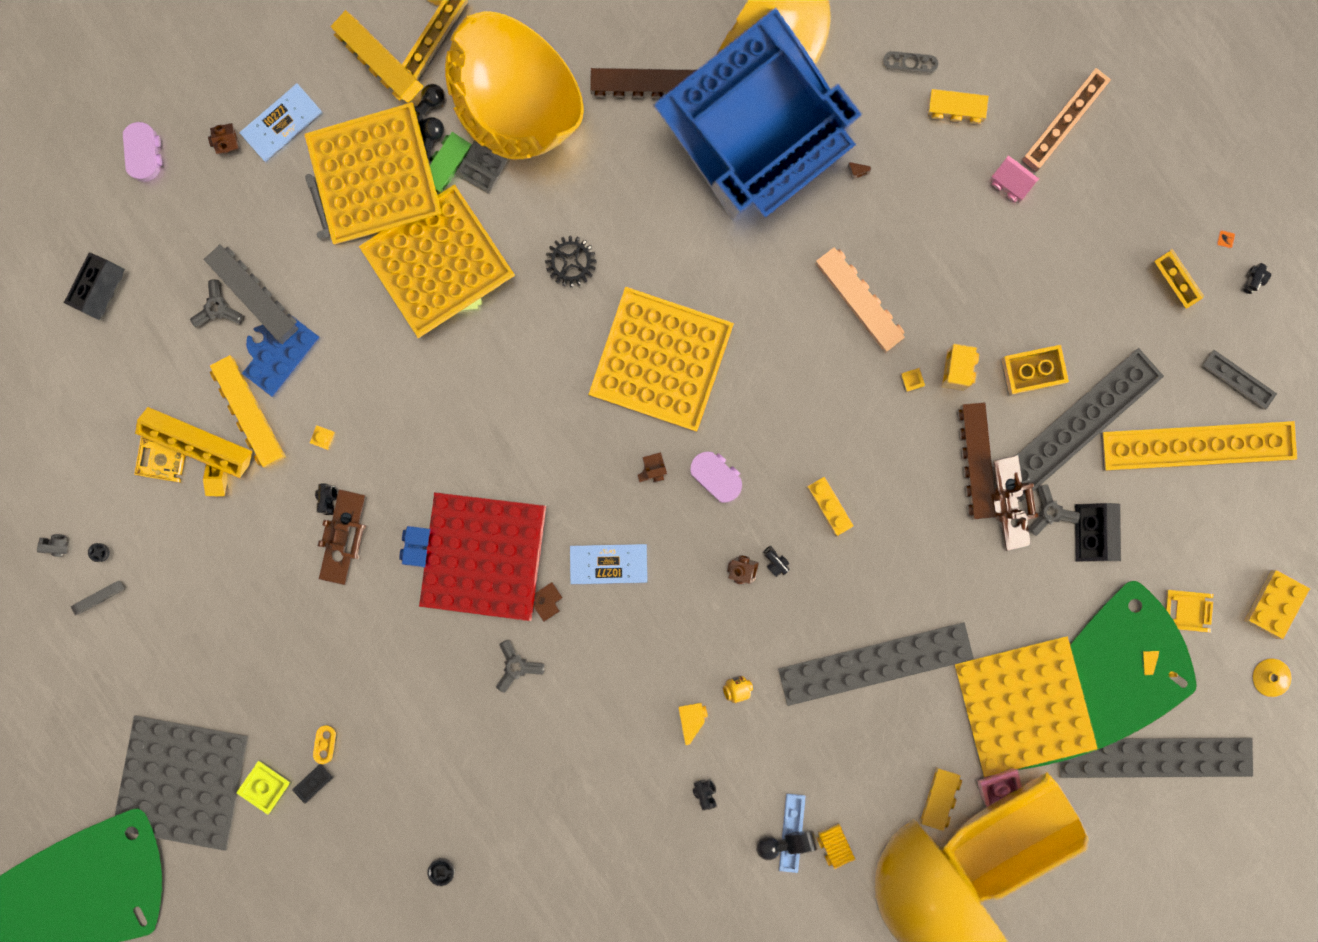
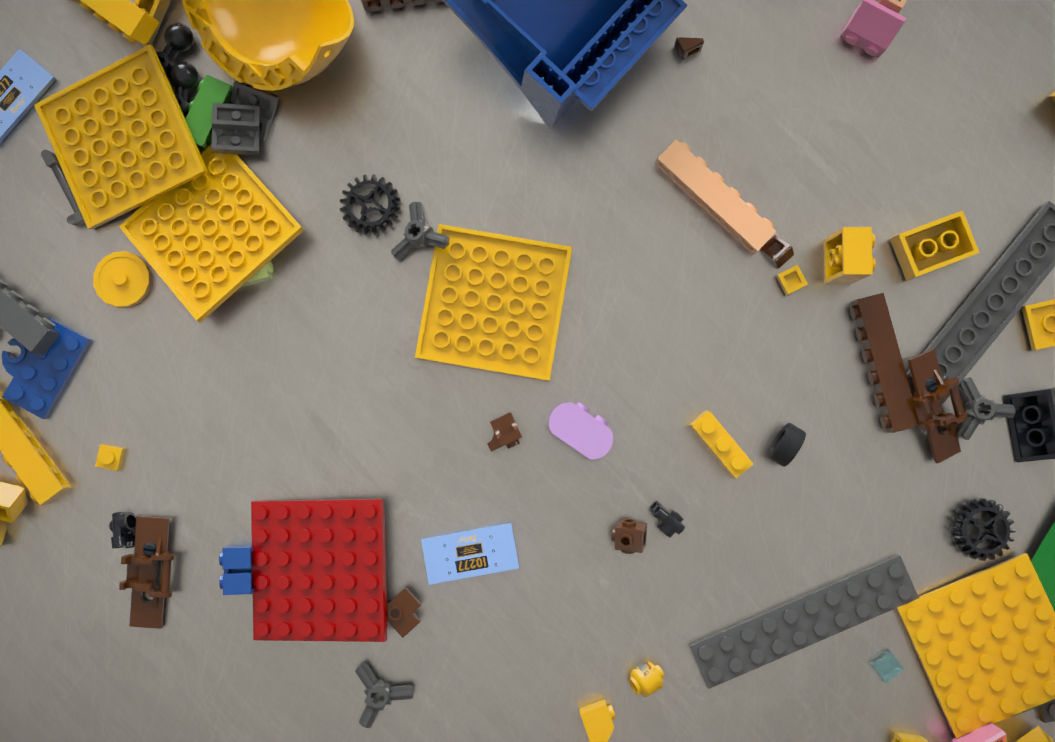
camera: 10 degrees left, 0 degrees up
none -> yellow wheel [93,251,152,308]
none -> dark grey slope [211,103,260,156]
none -> dark grey bush [391,202,450,260]
none -> reddish brown slope [760,234,794,269]
none -> black tyre [768,423,806,467]
none -> clear light blue tile [870,650,904,683]
none -> black gear [950,498,1016,561]

